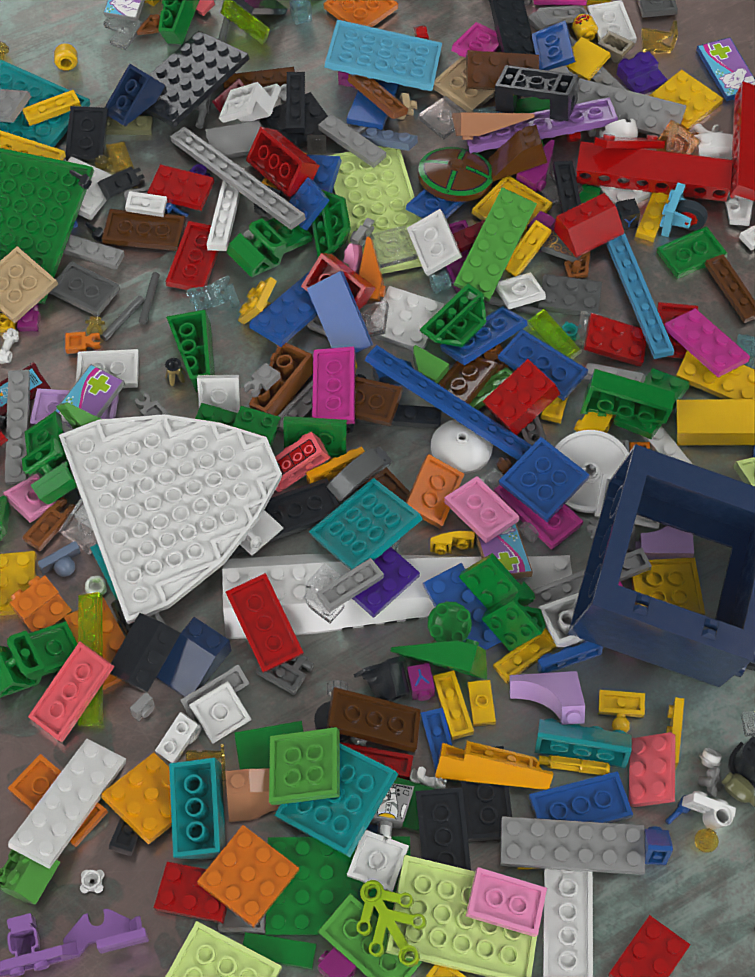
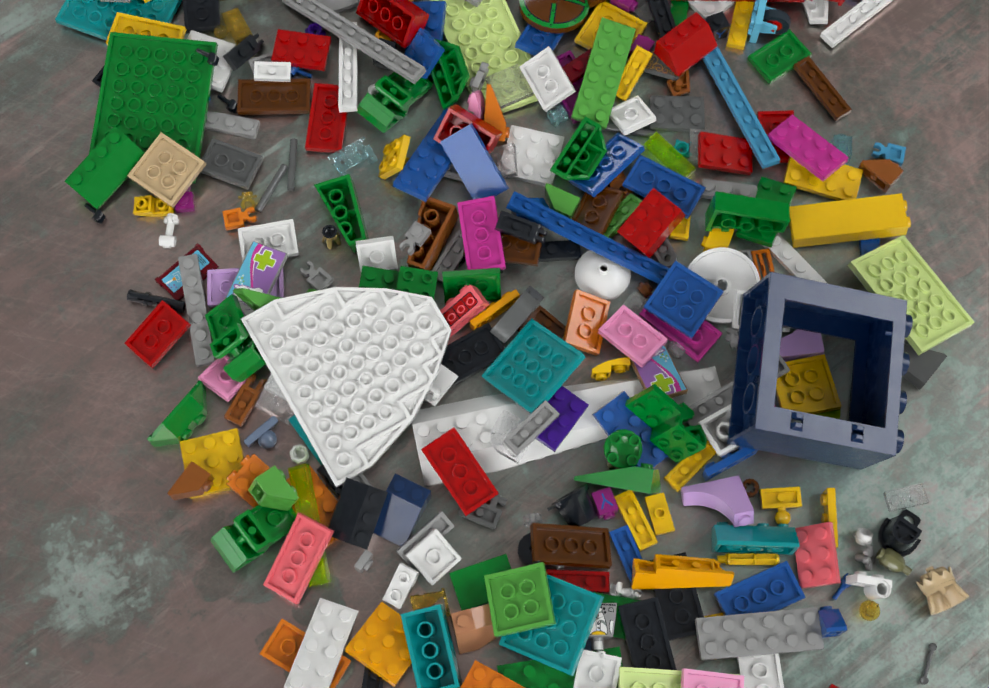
camera: 10 degrees left, 10 degrees up
none -> bright green slope [248,465,299,511]
none -> black hinge [494,210,548,244]
none -> reddish brown bush [743,479,759,498]

